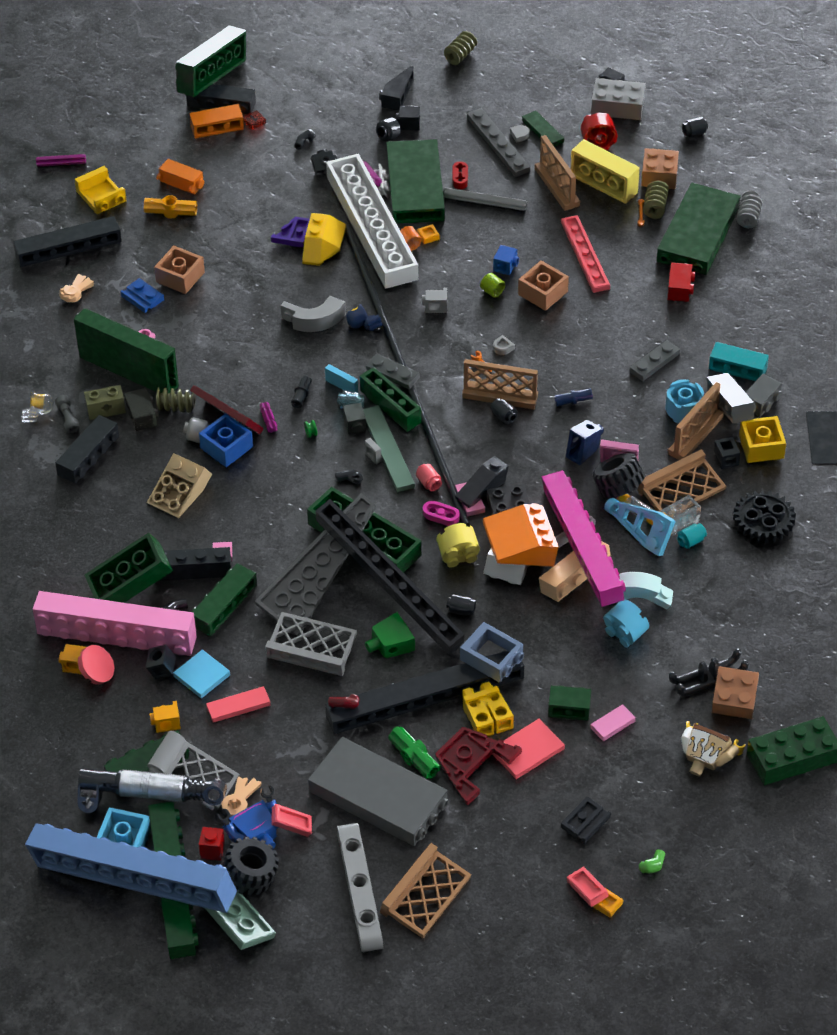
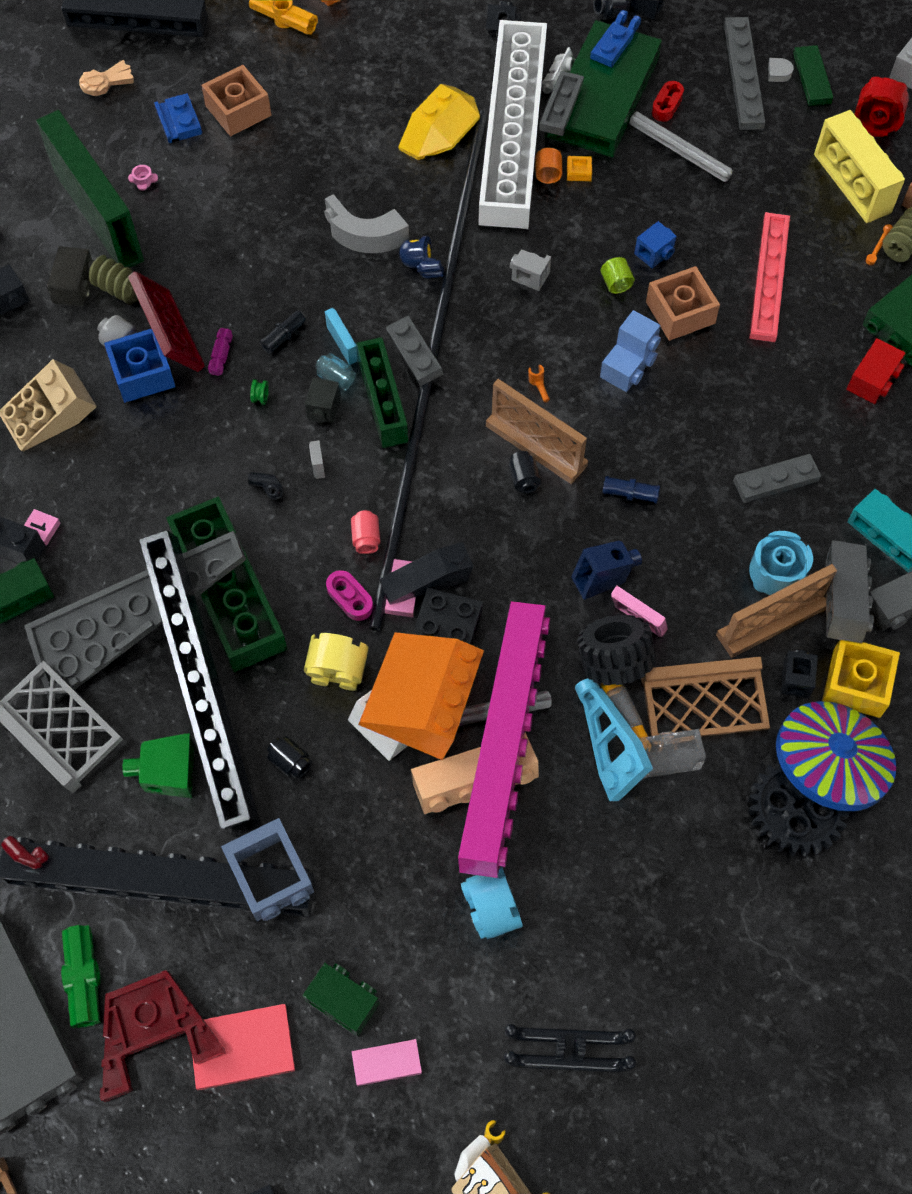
camera: 25 degrees right, 15 degrees up
olive brick [84,385,126,420] -> none
dark purple wing [271,217,310,248] -> none
magenta axle [362,160,382,187] -> none
sand green tile [363,405,415,492] -> none
yellow hips [462,682,514,737] -> none
light grey tile [493,335,515,355] -> none
medium nougat fence [535,135,580,211] -> none
light aqua arch [619,572,673,609] -> none
teal brick [677,523,707,549] -> none
nougat brick [712,666,759,719] -> none
none -> dark grey plate [539,71,584,136]
none -> blue hinge [590,10,641,68]
none -> medium blue brick [600,310,661,392]
none -> dish [776,701,896,811]

